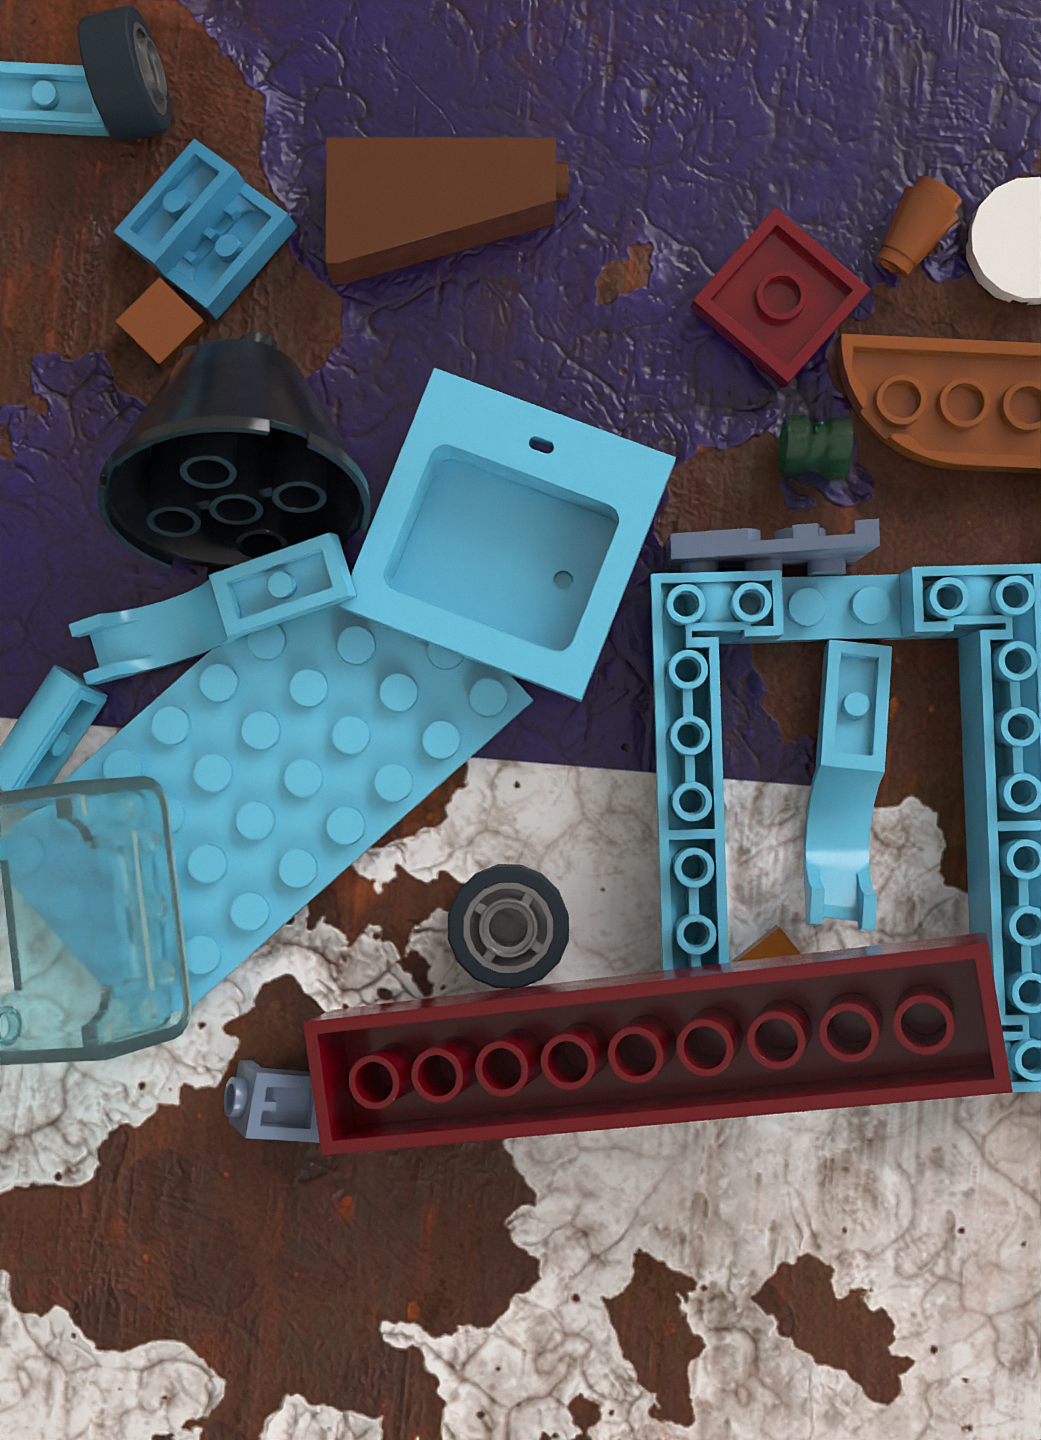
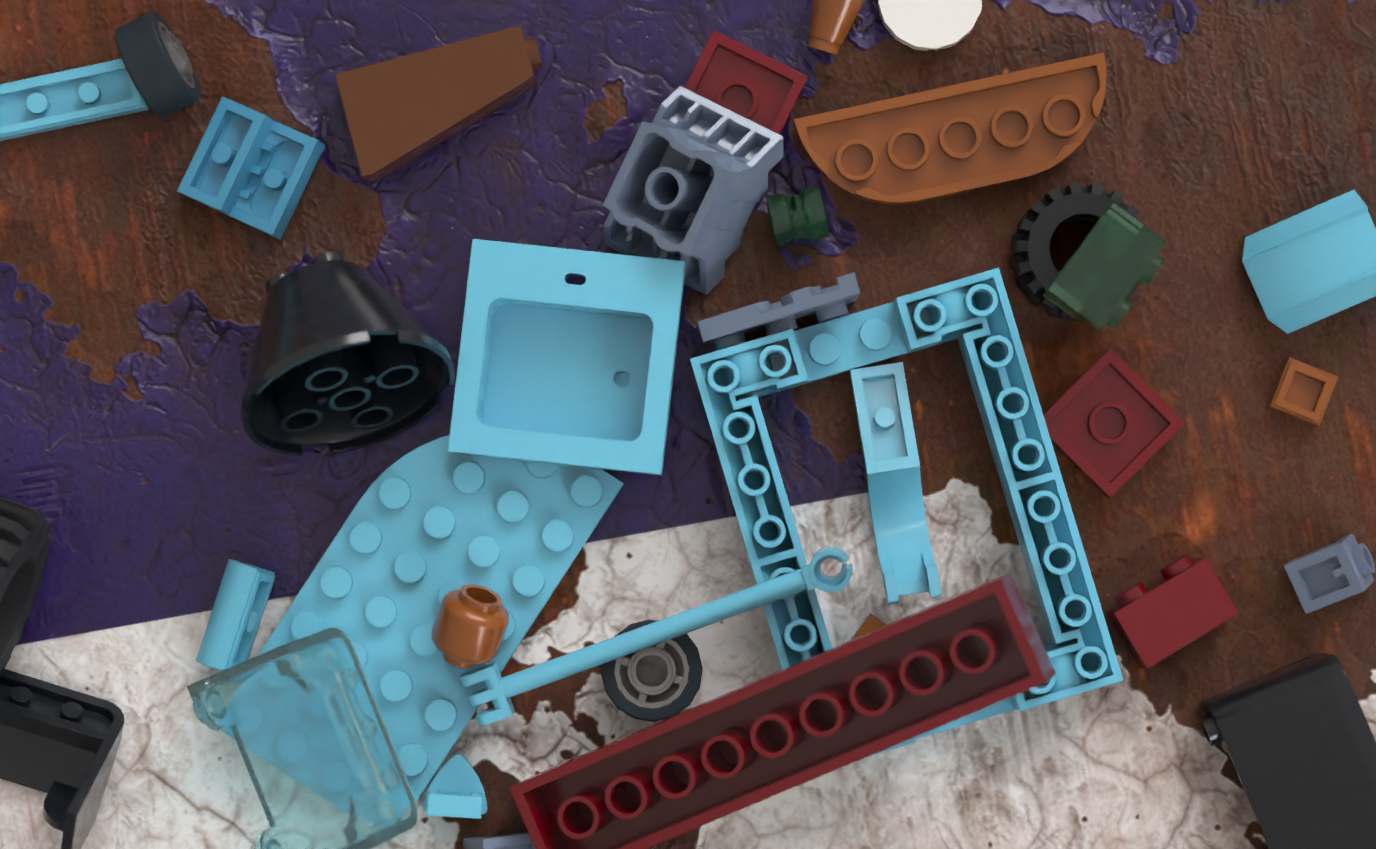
camera: 15 degrees left, 0 degrees up
medium azure piece [69,532,357,685] -> none
dark orange tile [116,277,208,370] -> none
none -> medium azure tile [423,753,488,819]
none -> dark orange head [431,584,509,668]
none -> medium azure hinge [459,546,852,726]
none -> sand blue slope [602,86,783,295]

